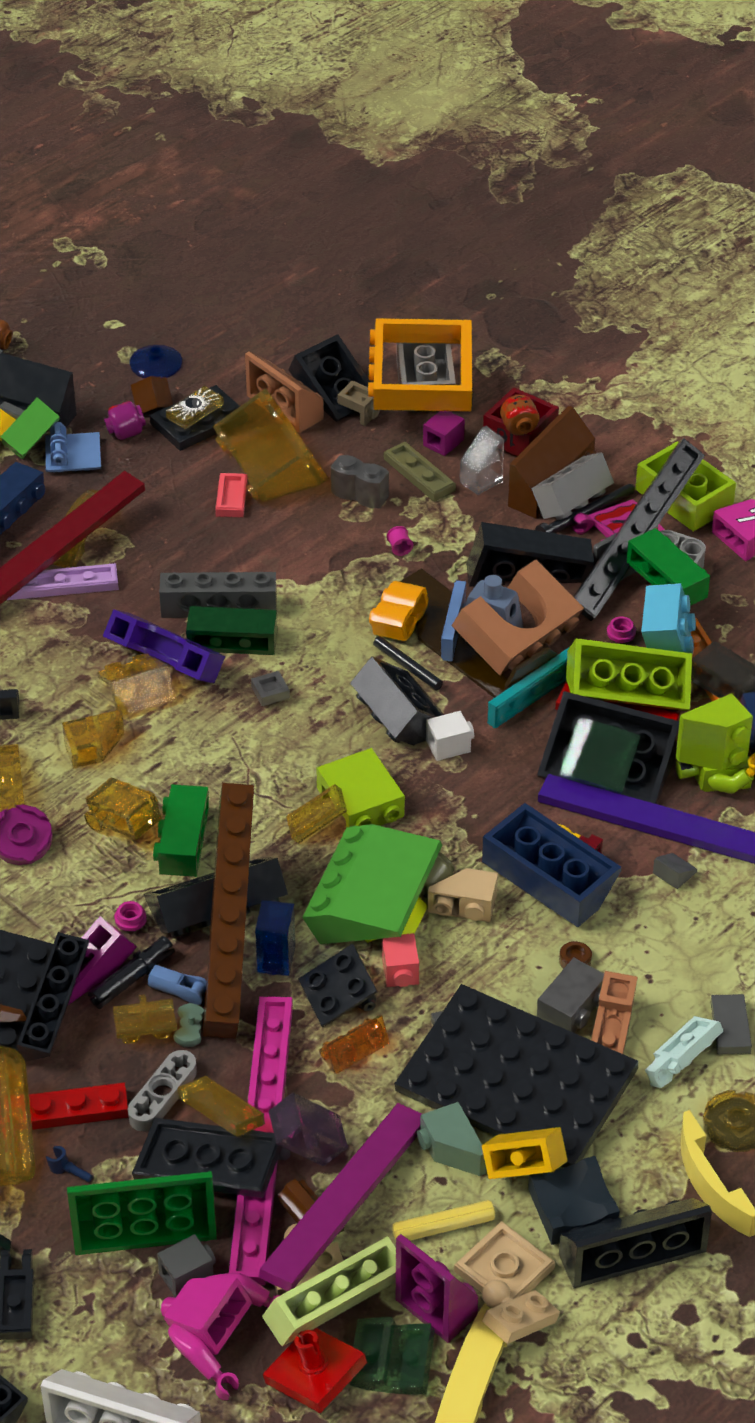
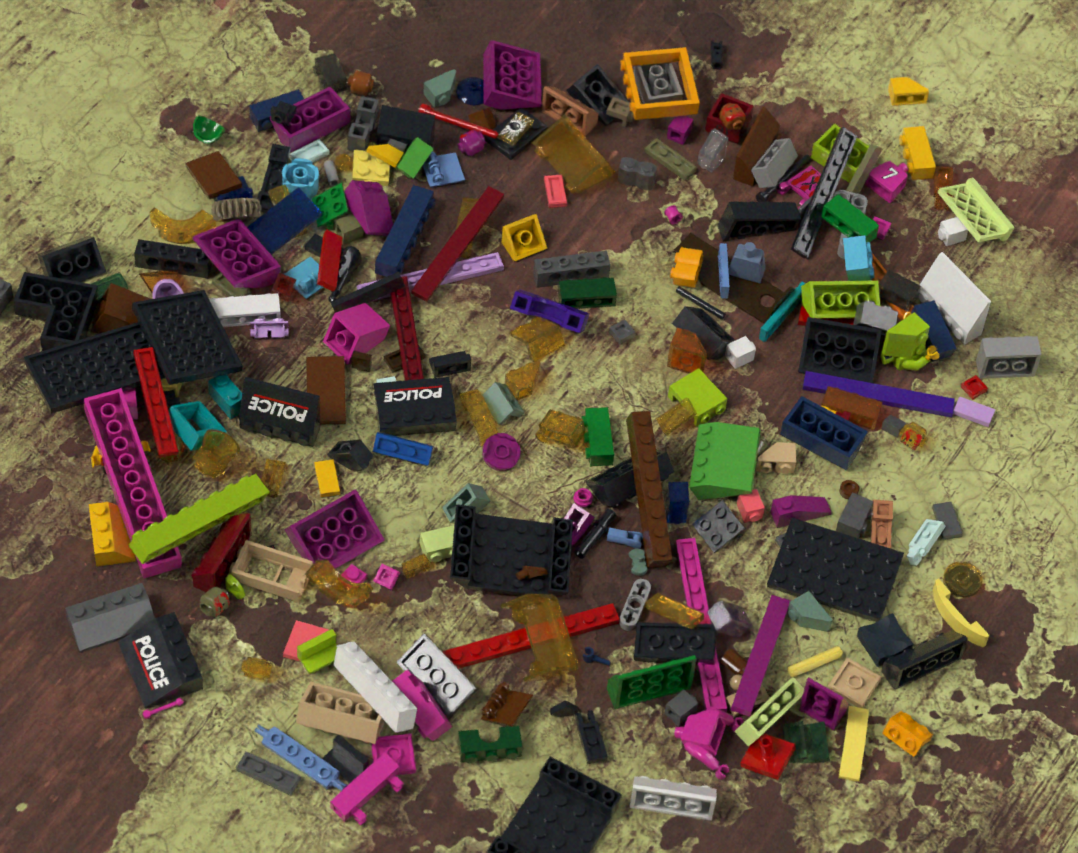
camera: 15 degrees left, 10 degrees up
clear yellow hips [113,994,177,1044] -> none
clear orange hinge [319,1015,390,1074] -> none
nougat arch [451,560,584,675] -> none
yellow brick [481,1127,568,1179] -> none
tan plate [482,1280,560,1344] -> none
clear green slope [559,718,640,794] -> none
dark pink plate [607,616,636,643] -> none
none -> red piece [418,103,499,138]
none -> sand green slope [424,69,456,108]
none -> sand green panel [481,382,525,425]
none -> magenta slope [483,40,542,110]
none -> yellow slope [502,214,547,261]
none -> clear orange slope [667,328,707,374]
none -> black bar [710,41,723,69]
none -> magenta slope [770,495,832,528]
none -> clear orange brick [821,386,883,430]
none -> olive tile [846,144,883,194]
none -> flat silver brick [853,301,898,336]
none -> dark pink plate [873,217,891,240]
none -> light orange bracket [882,711,934,757]
none -> clear yellow head [899,422,928,450]

